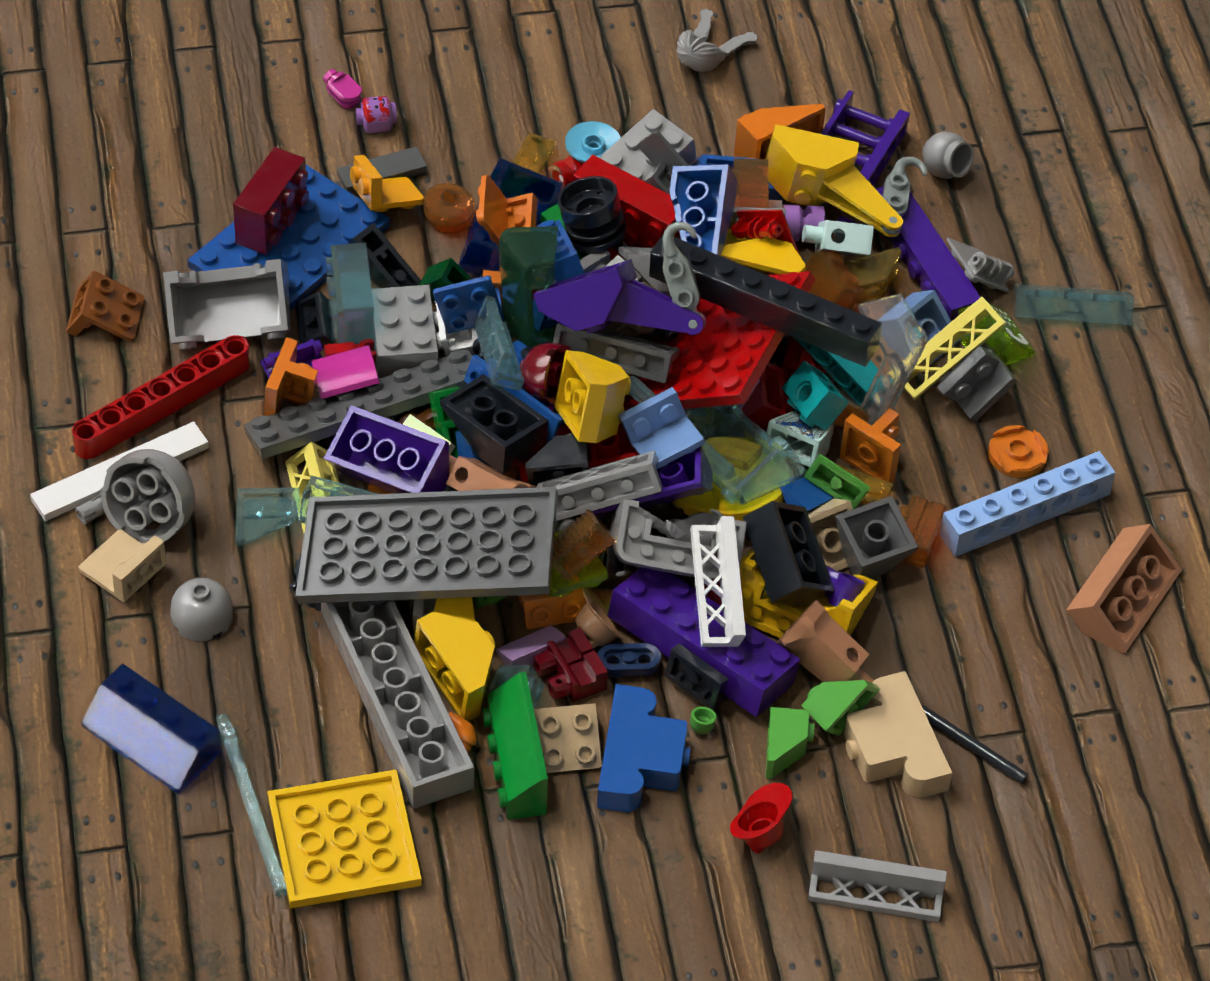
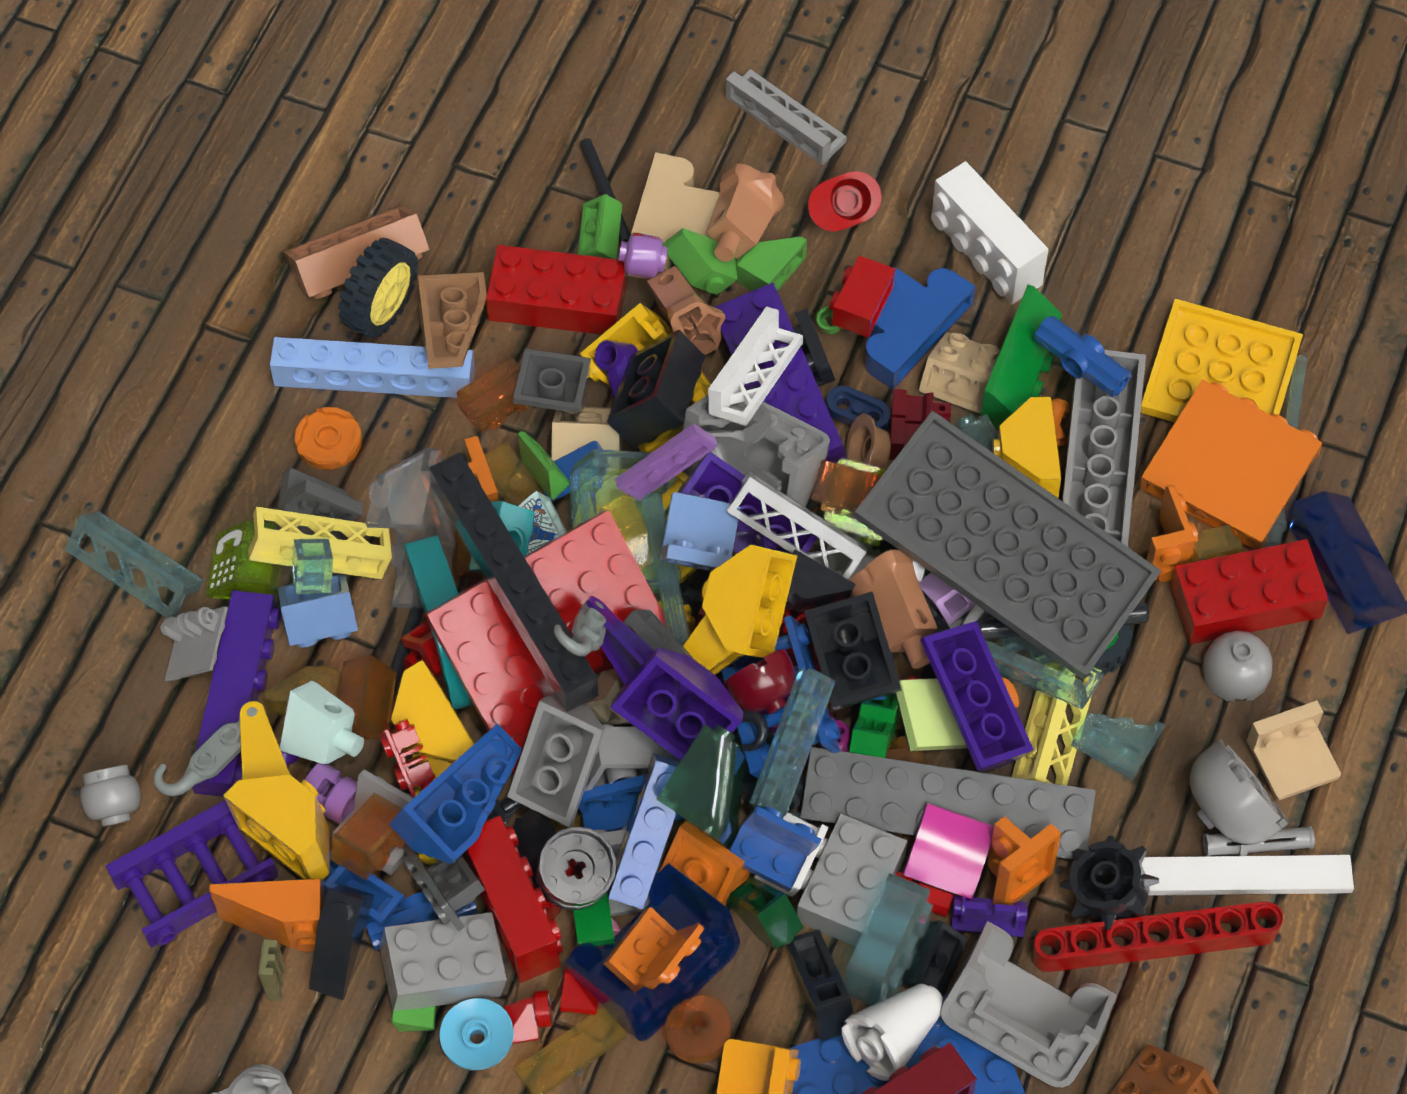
camera: 145 degrees left, 10 degrees up
none -> olive tile [258,940,286,1001]
none -> clear light blue brick [292,539,333,595]
none -> black slope [309,884,374,1000]
none -> black wheel [338,238,418,338]
none -> medium nougat wedge [418,272,487,369]
none -> red brick [486,245,628,335]
none -> bright green slope [578,194,622,259]
none -> medium lavender tile [615,423,718,501]
none -> medium lavender head [618,233,668,278]
none -> nougat piece [706,163,785,262]
none -> red piece [829,255,896,338]
none -> white cone [842,984,943,1081]
none -> white brick [931,161,1048,304]
none -> blue piece [1034,316,1131,397]
none -> black brick [1060,835,1159,930]
none -> orange panel [1140,379,1322,550]
none -> orange bracket [1146,485,1198,582]
none -> red brick [1170,539,1329,645]
none -> clear yellow brick [1190,525,1243,563]

